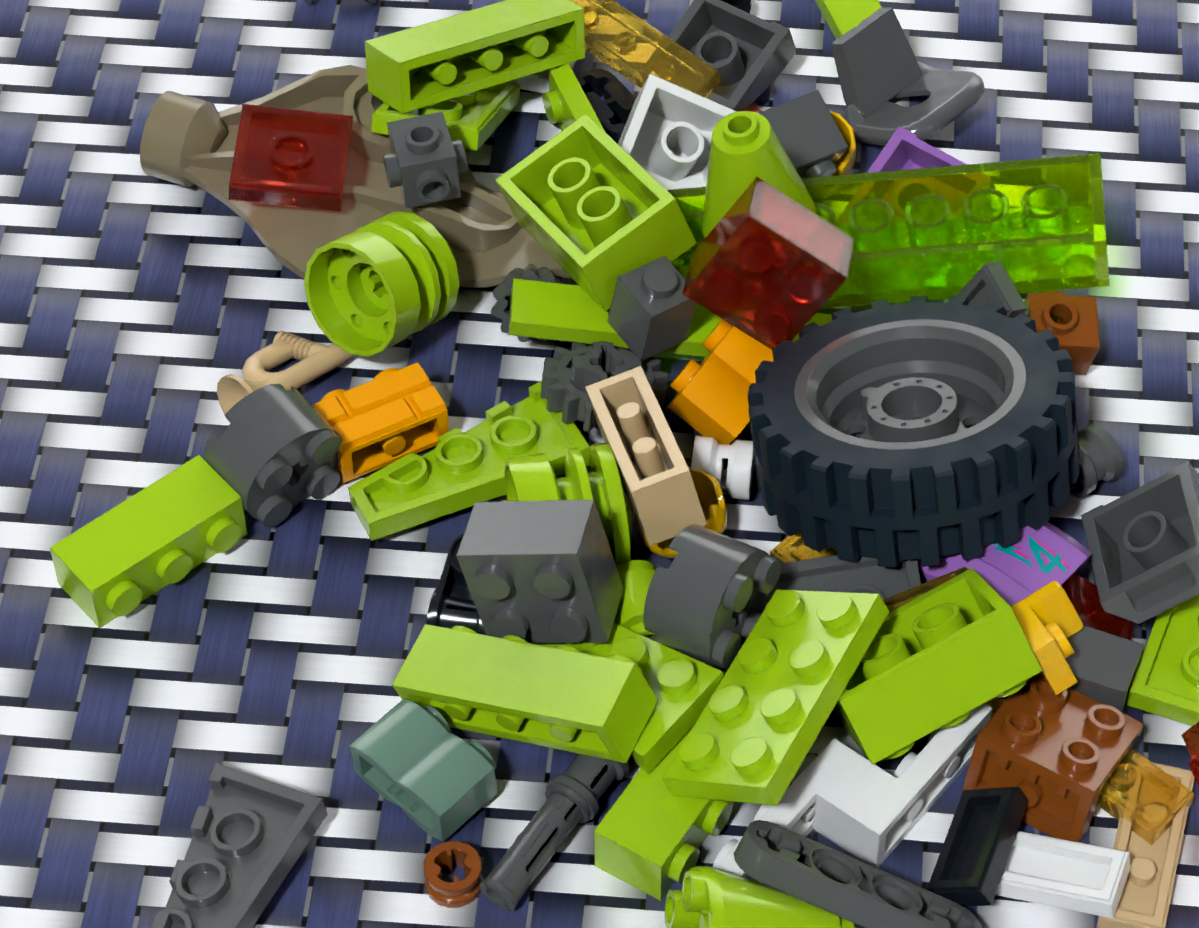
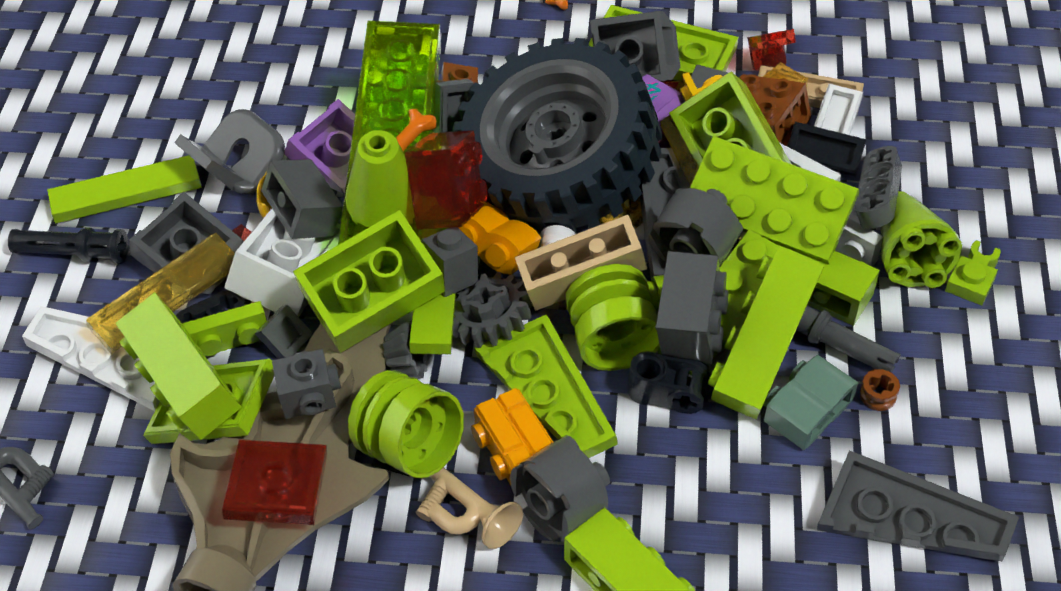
camera: 90 degrees left, 0 degrees up
none -> orange piece [396,109,437,152]

